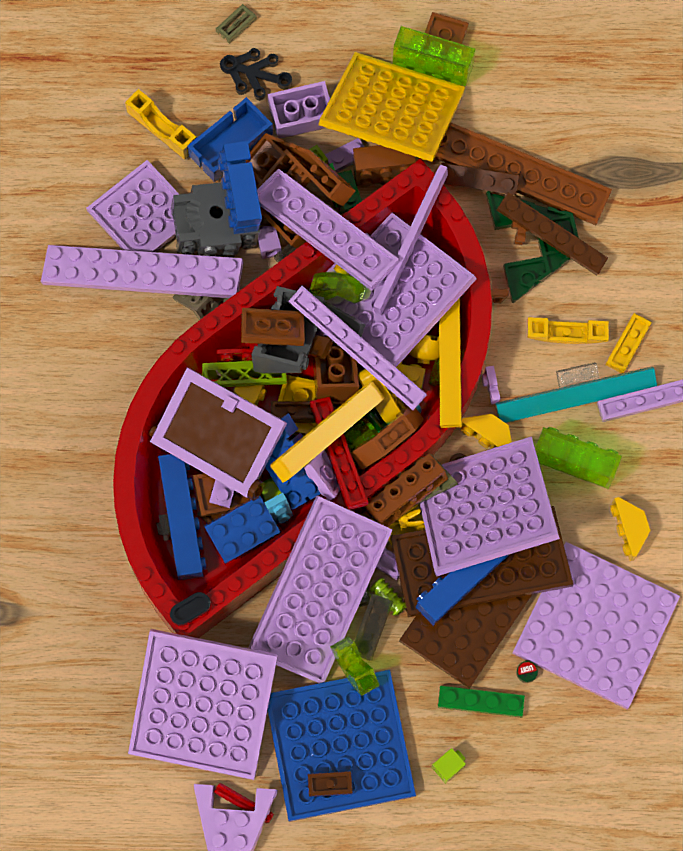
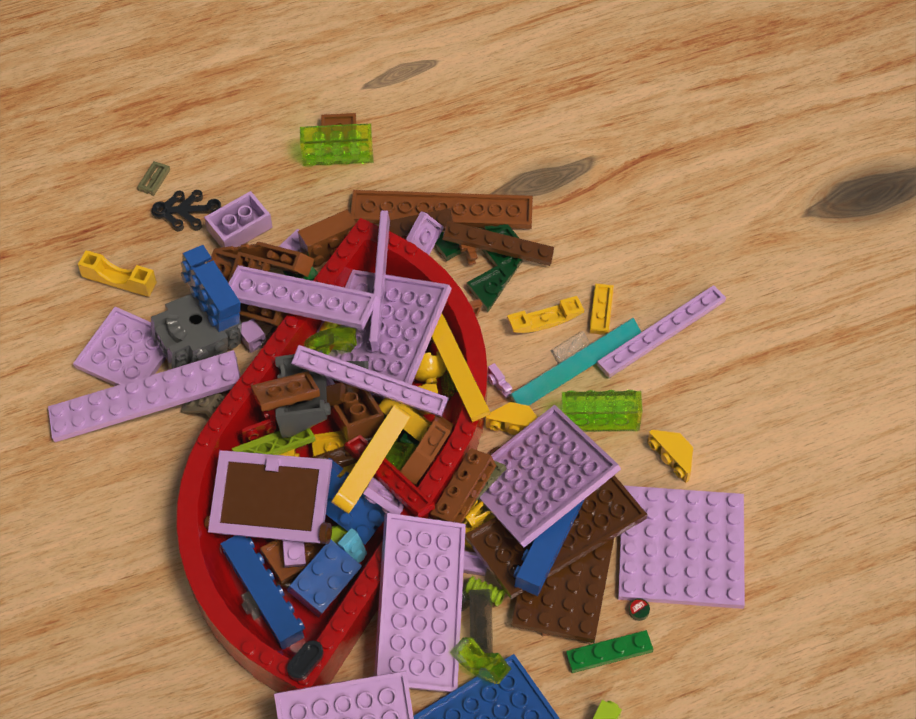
camera: 20 degrees left, 15 degrees down
blue piece [187,97,273,182] -> none
yellow plate [319,52,465,162] -> none
none -> lavender tile [406,211,444,255]

